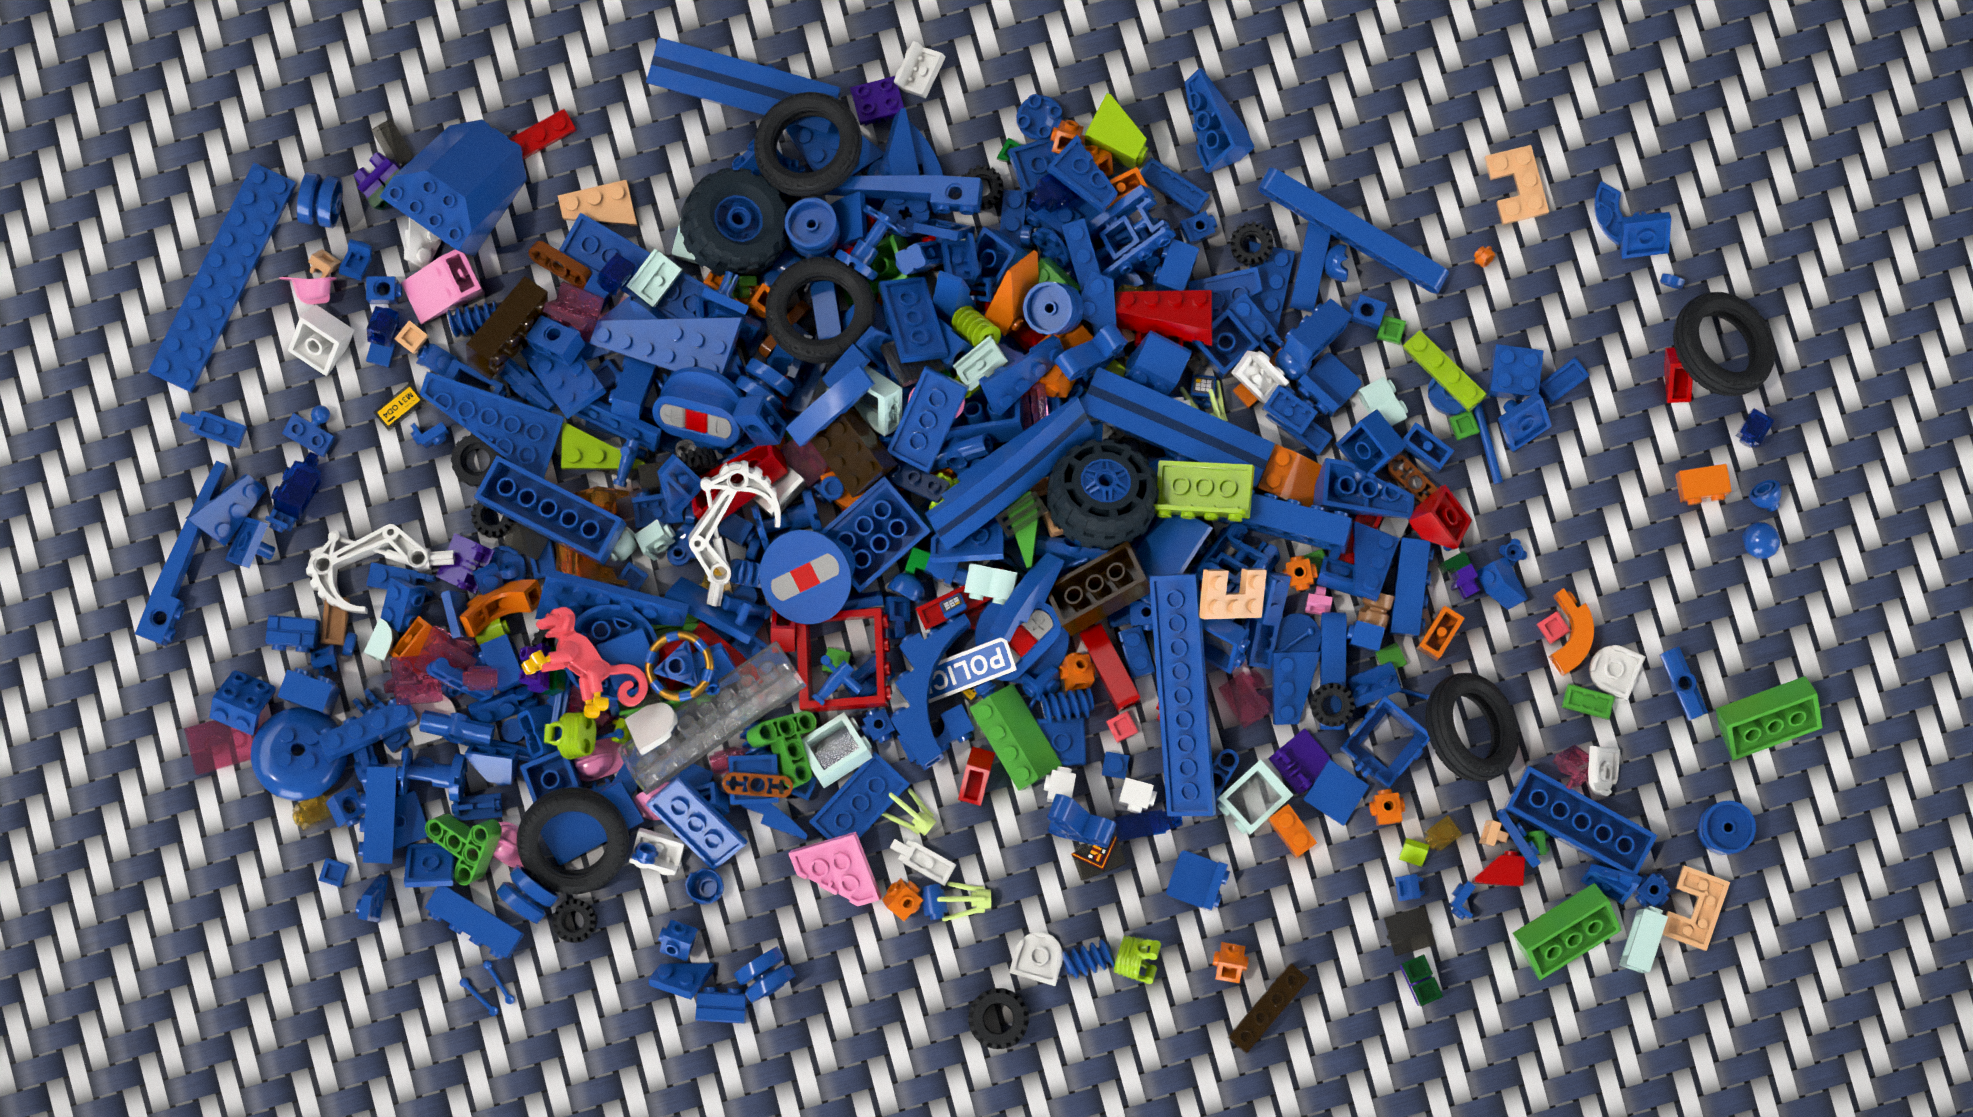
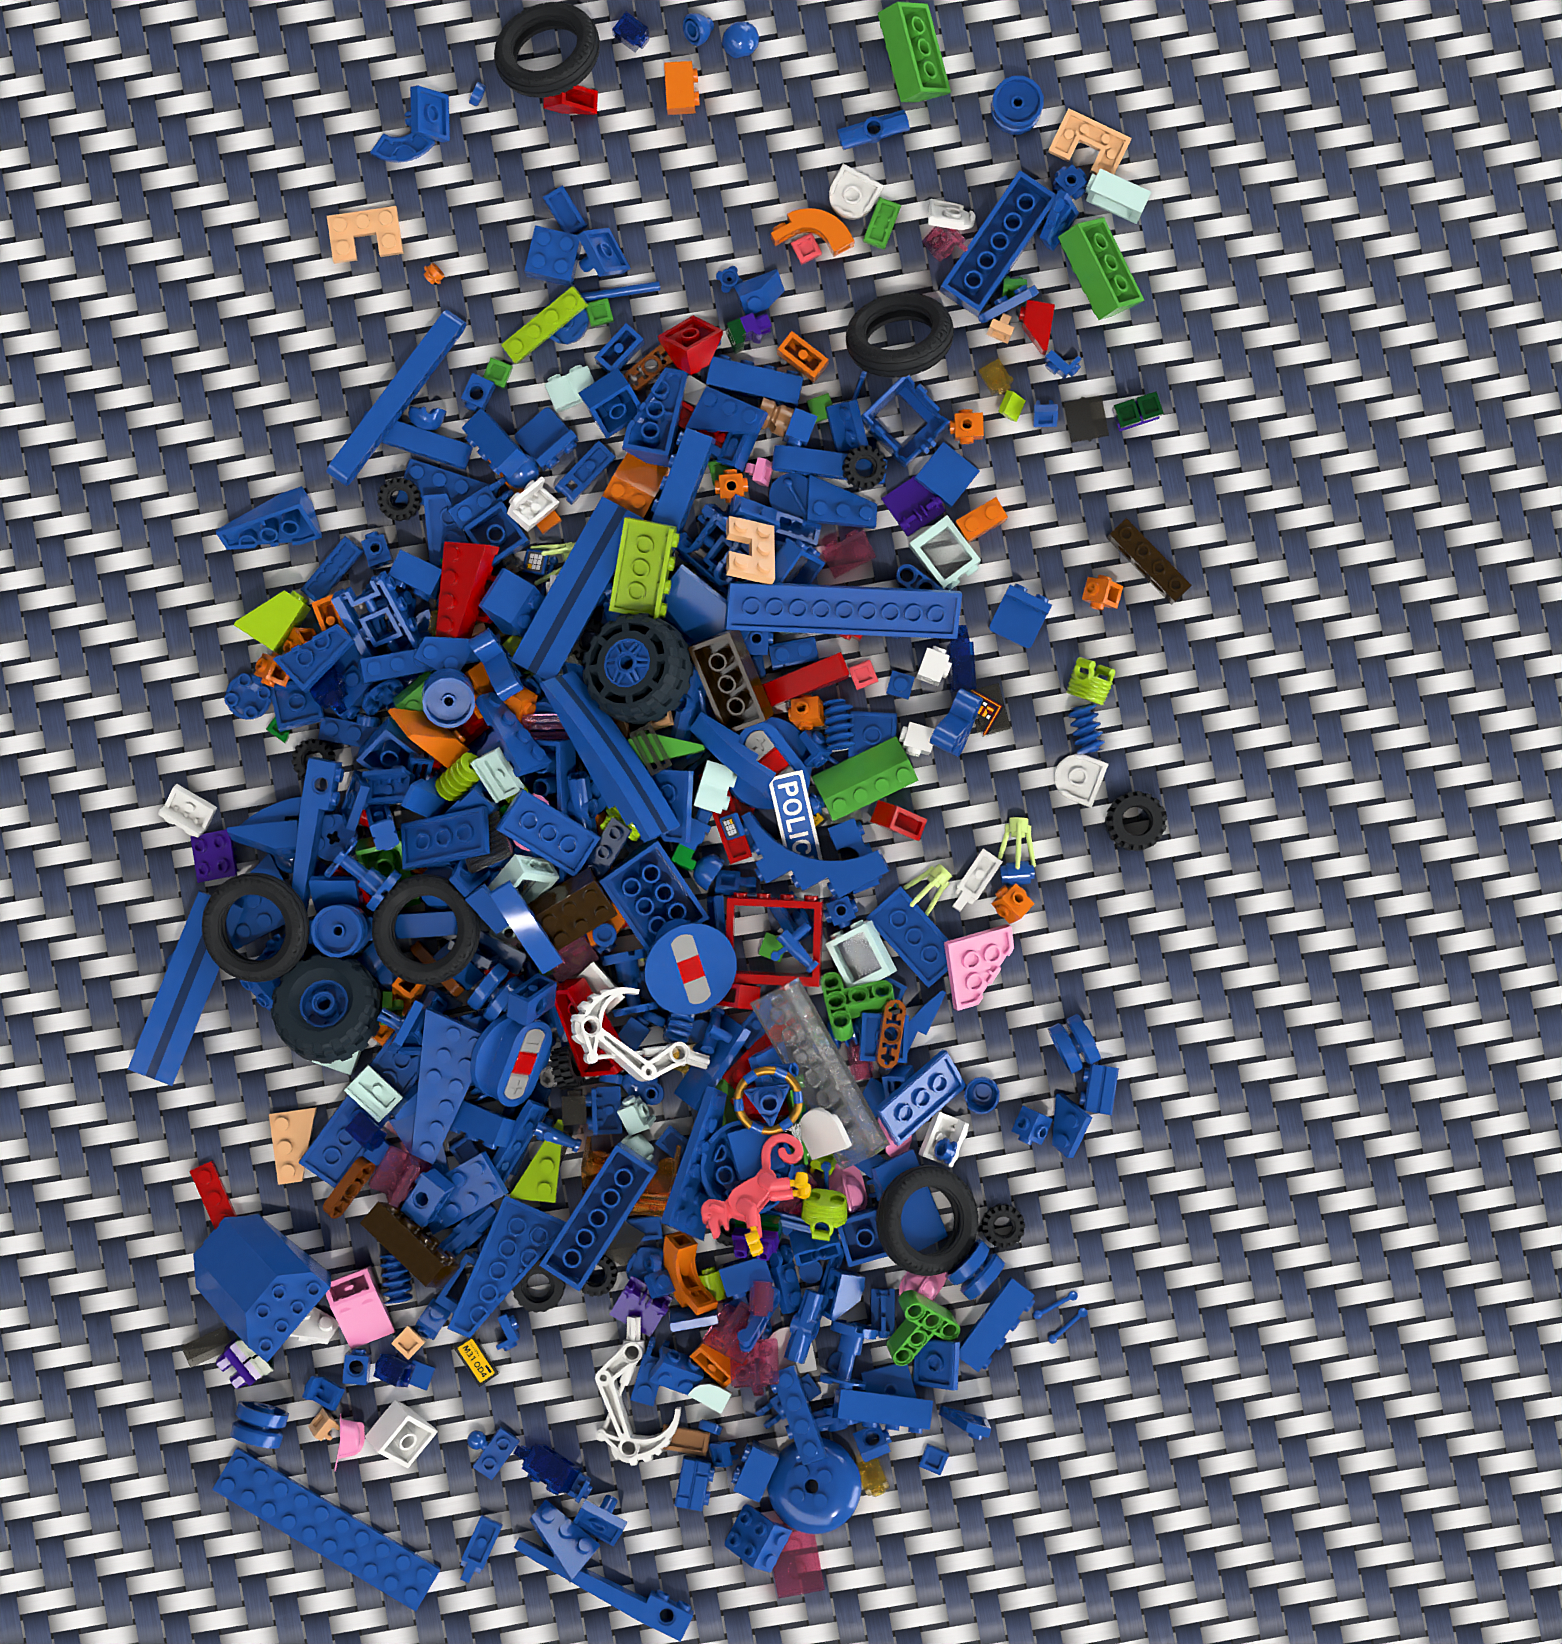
camera: 90 degrees left, 5 degrees up
blue wing [657,454,702,518] -> none
blue bracket [1262,385,1318,436] -> none

